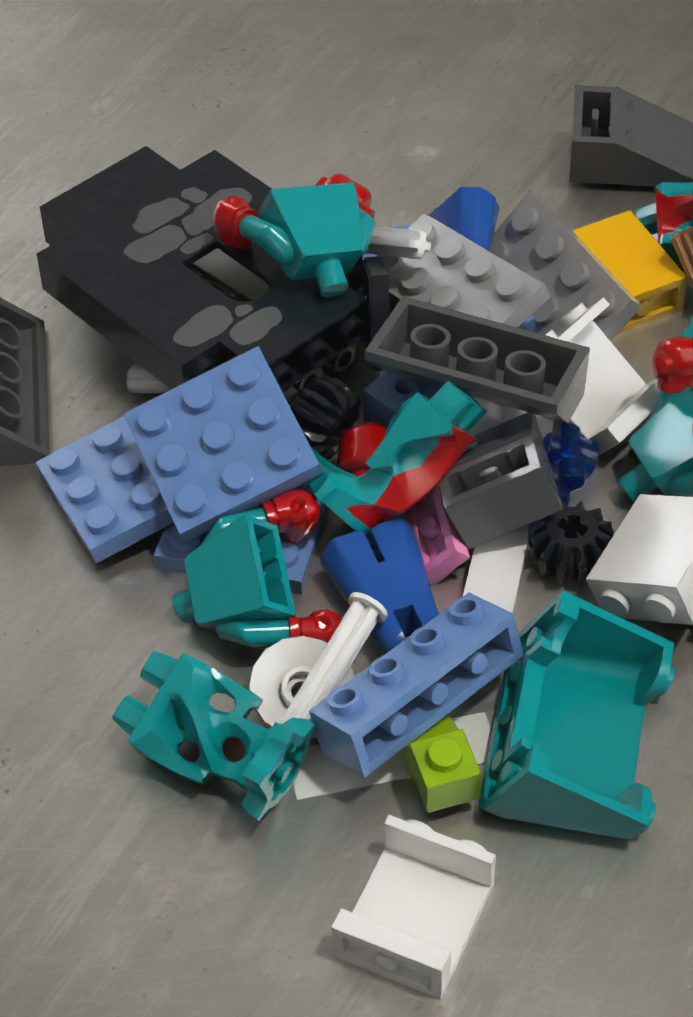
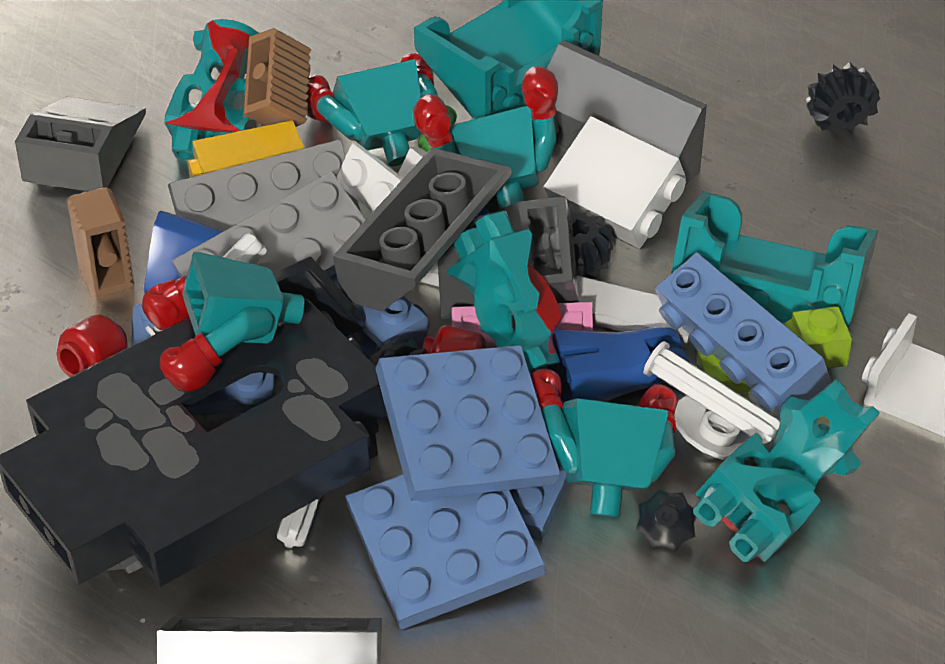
camera: 85 degrees left, 5 degrees down
none -> medium nougat brick [67,187,135,298]
none -> black piece [636,489,696,552]

